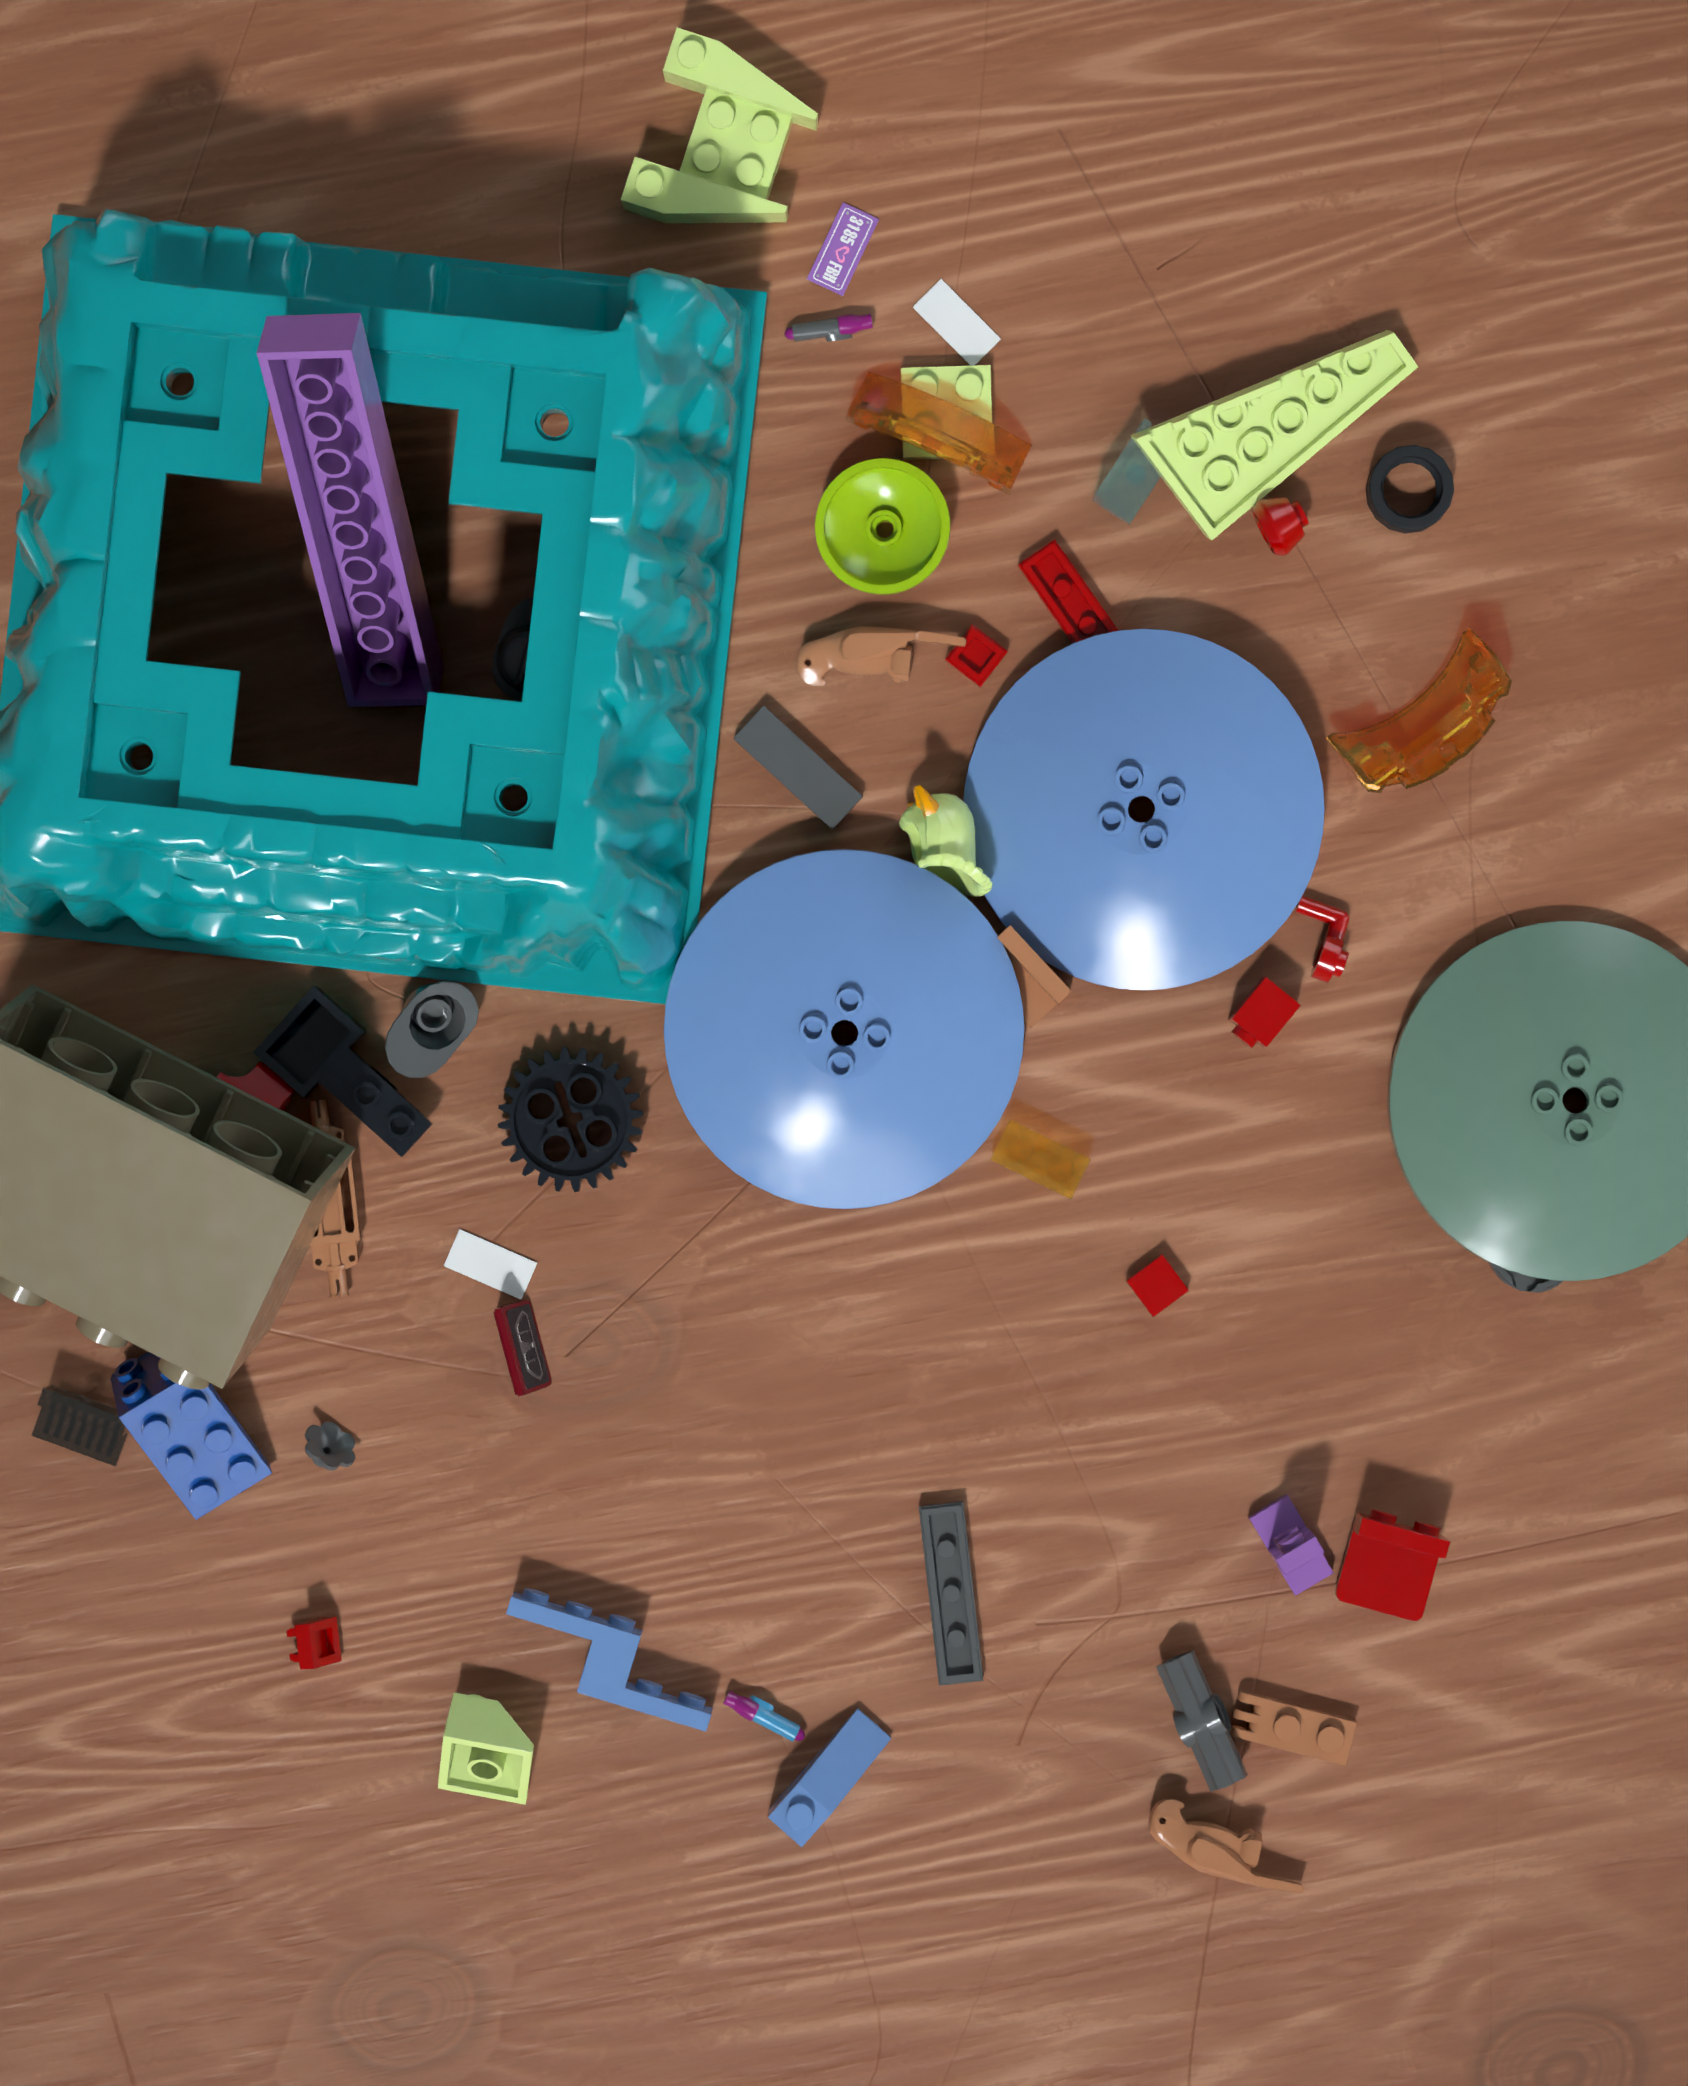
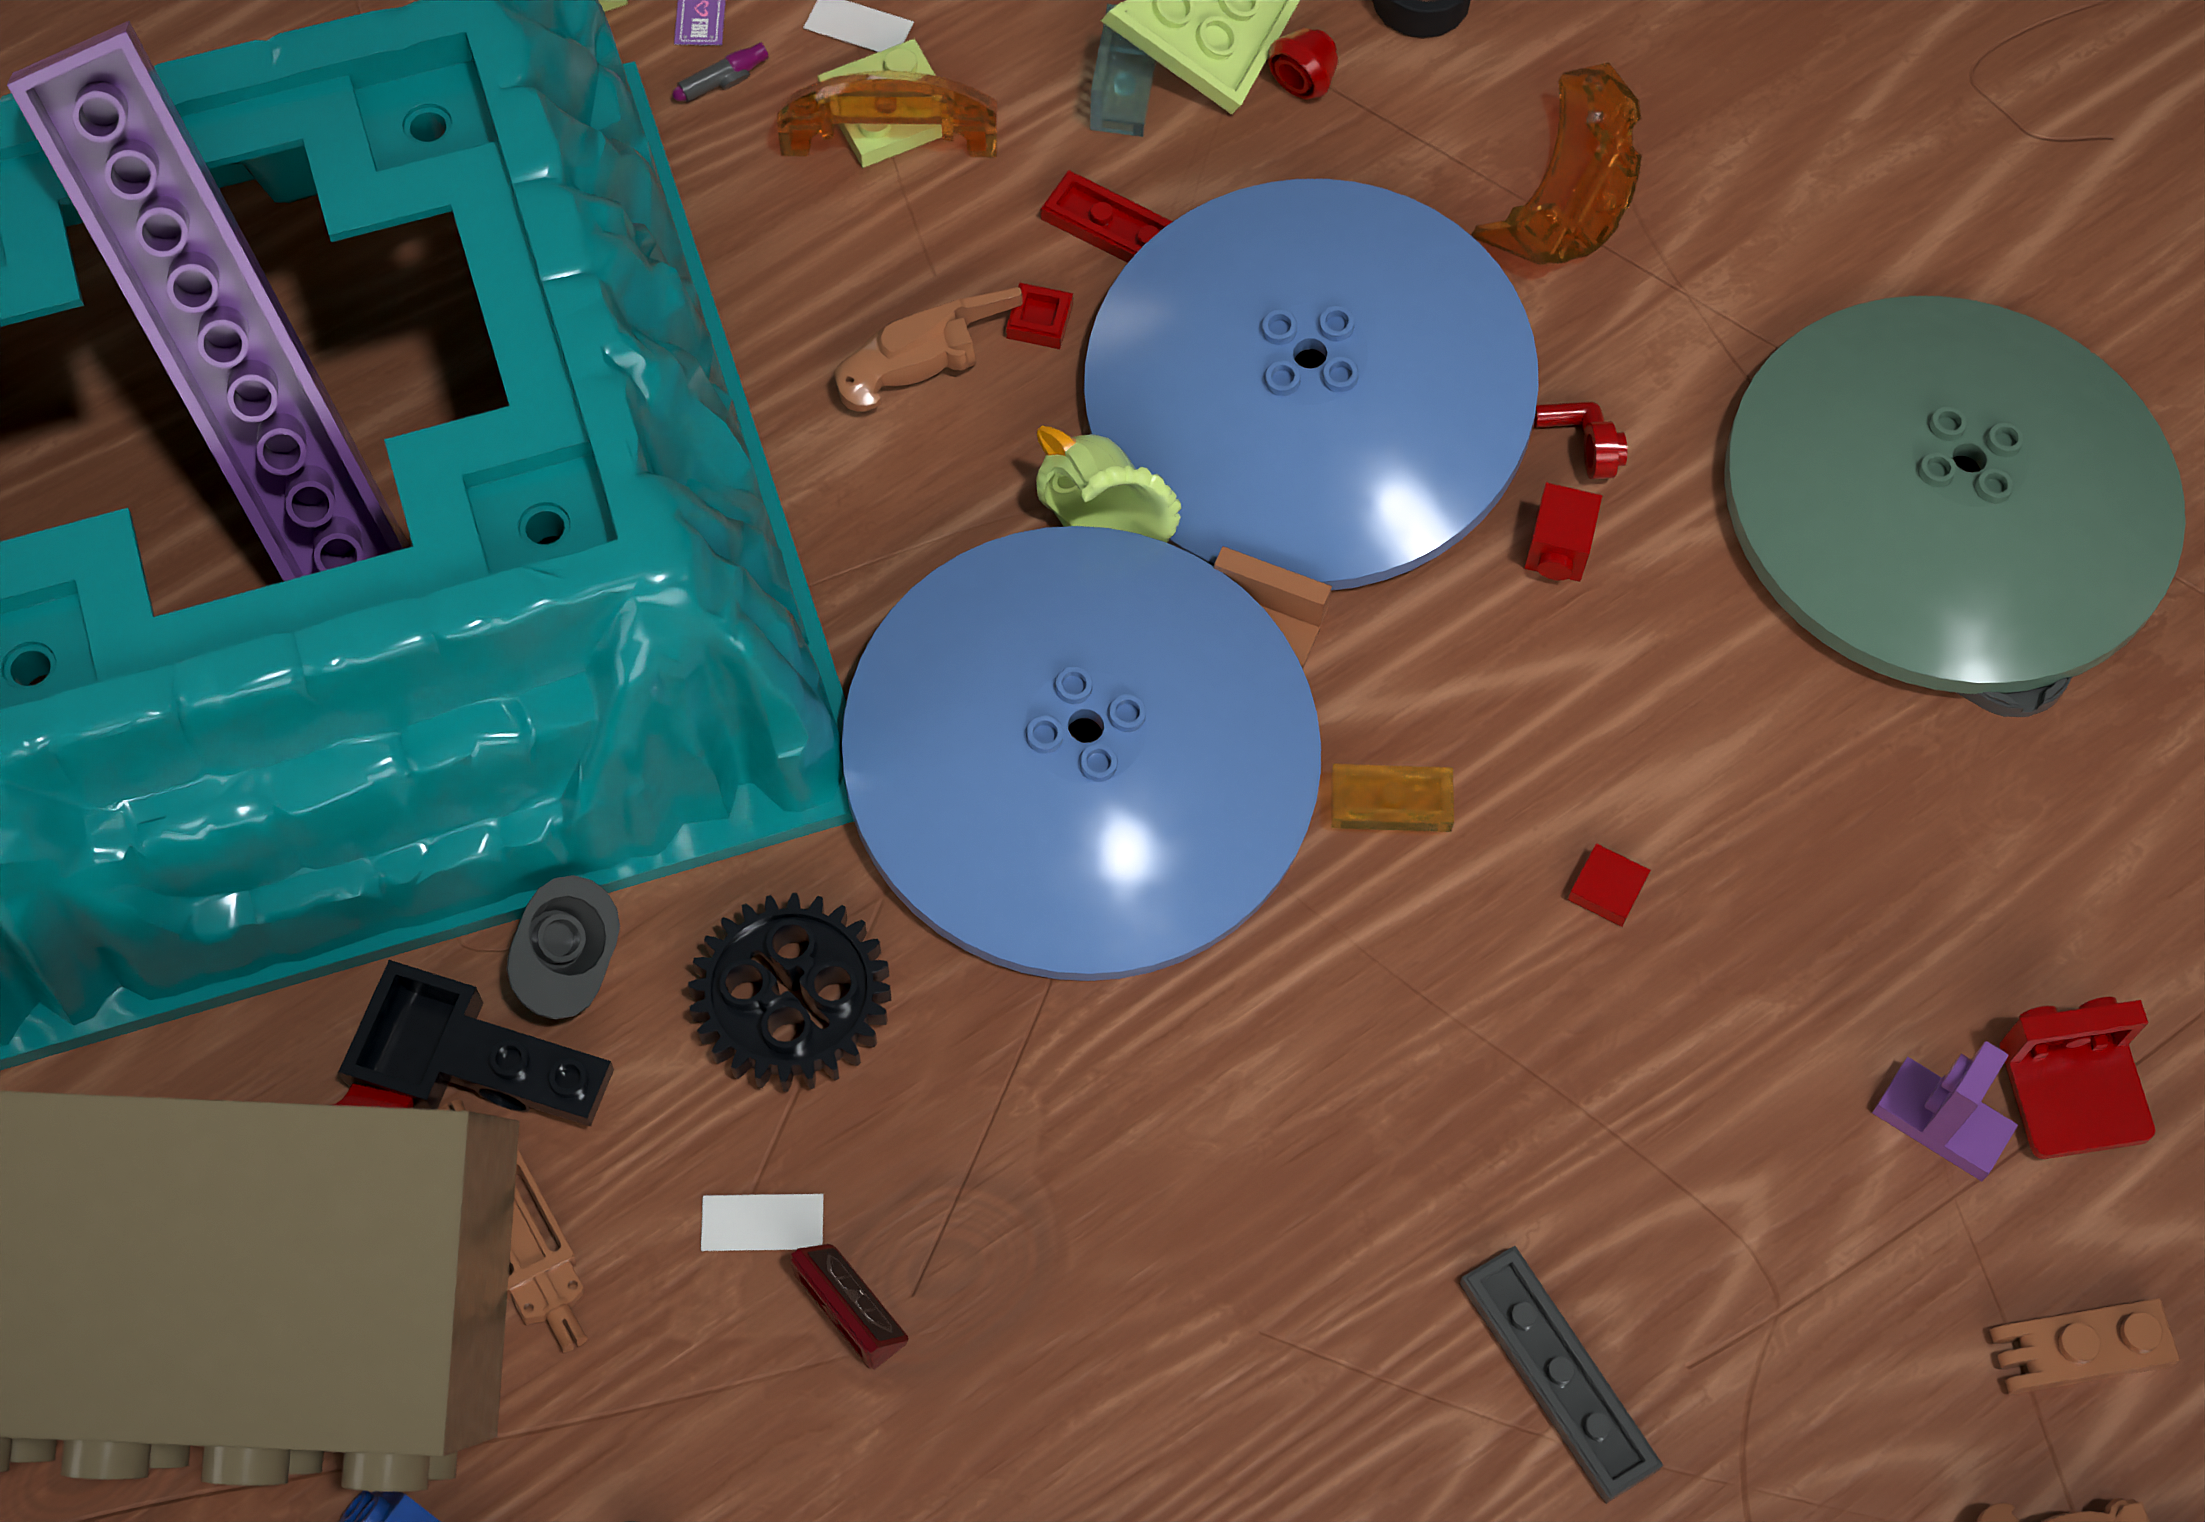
camera: 25 degrees left, 25 degrees down
dark grey tile [733,705,863,830] -> none
lime dish [815,458,951,595] -> none
dark grey piece [1156,1650,1248,1792] -> none

